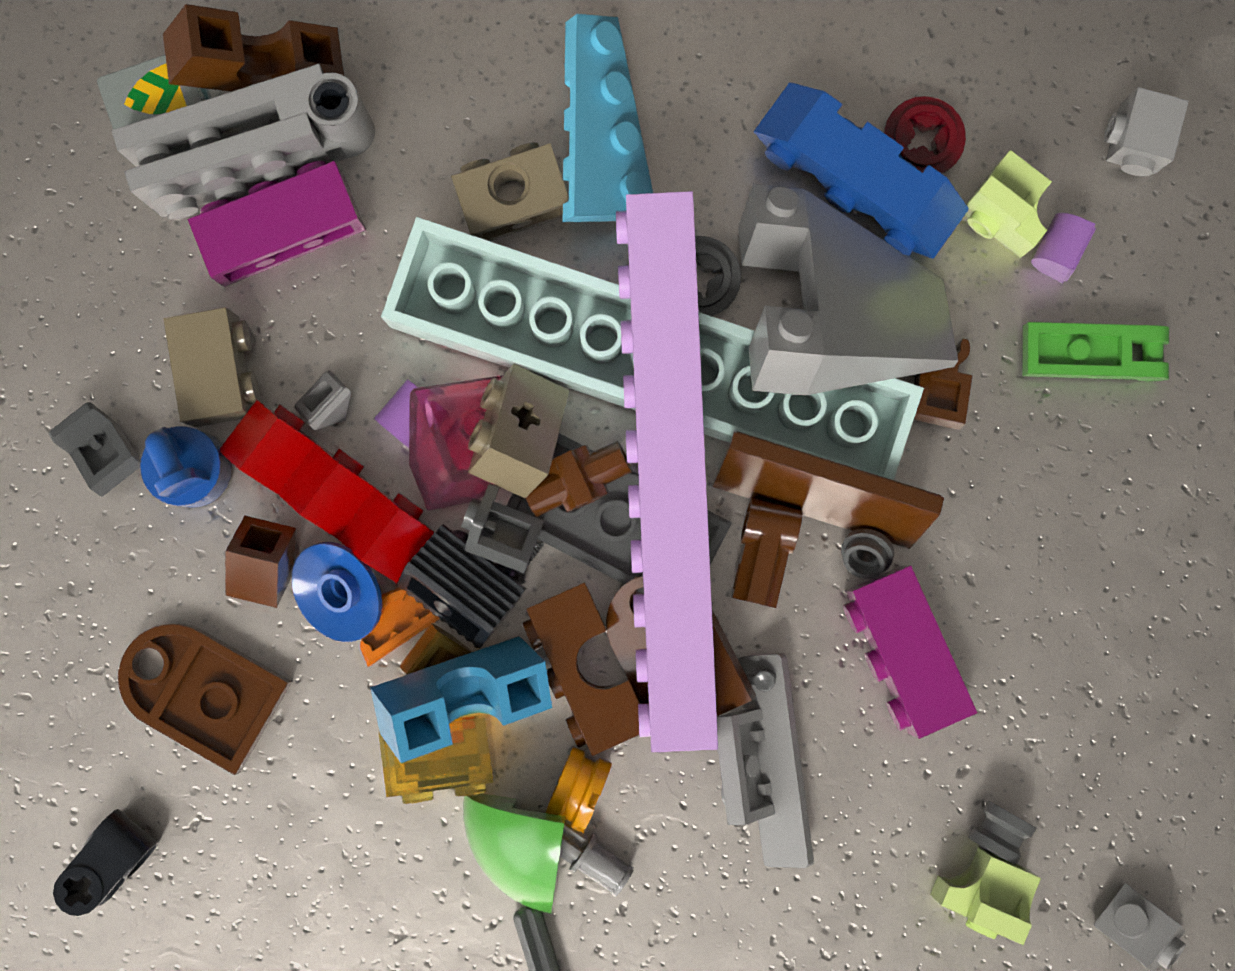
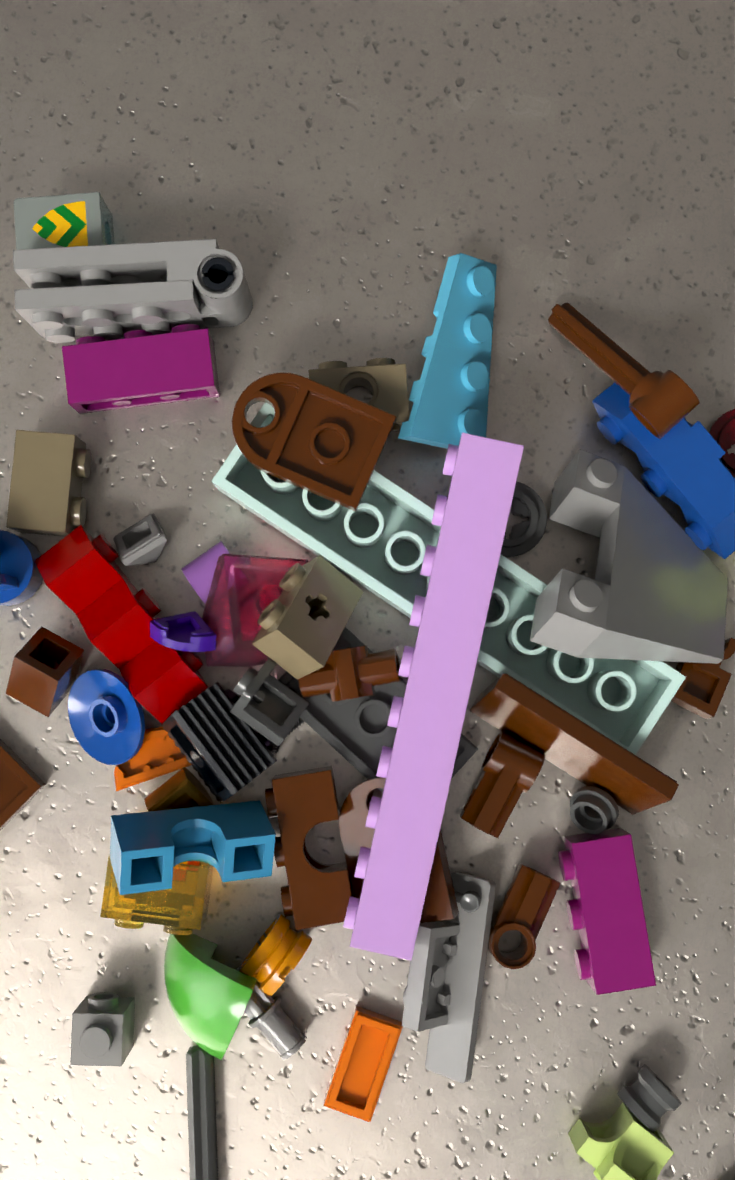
camera: 15 degrees right, 0 degrees up
reddish brown arch [163,4,344,92] -> none
none -> light grey brick [70,992,135,1067]
none -> dark purple tile [150,611,216,652]
none -> reddish brown tile [232,372,396,511]
none -> orange tile [323,1006,403,1122]
none -> reddish brown piece [488,863,560,969]
none -> reddish brown axle [548,303,700,439]

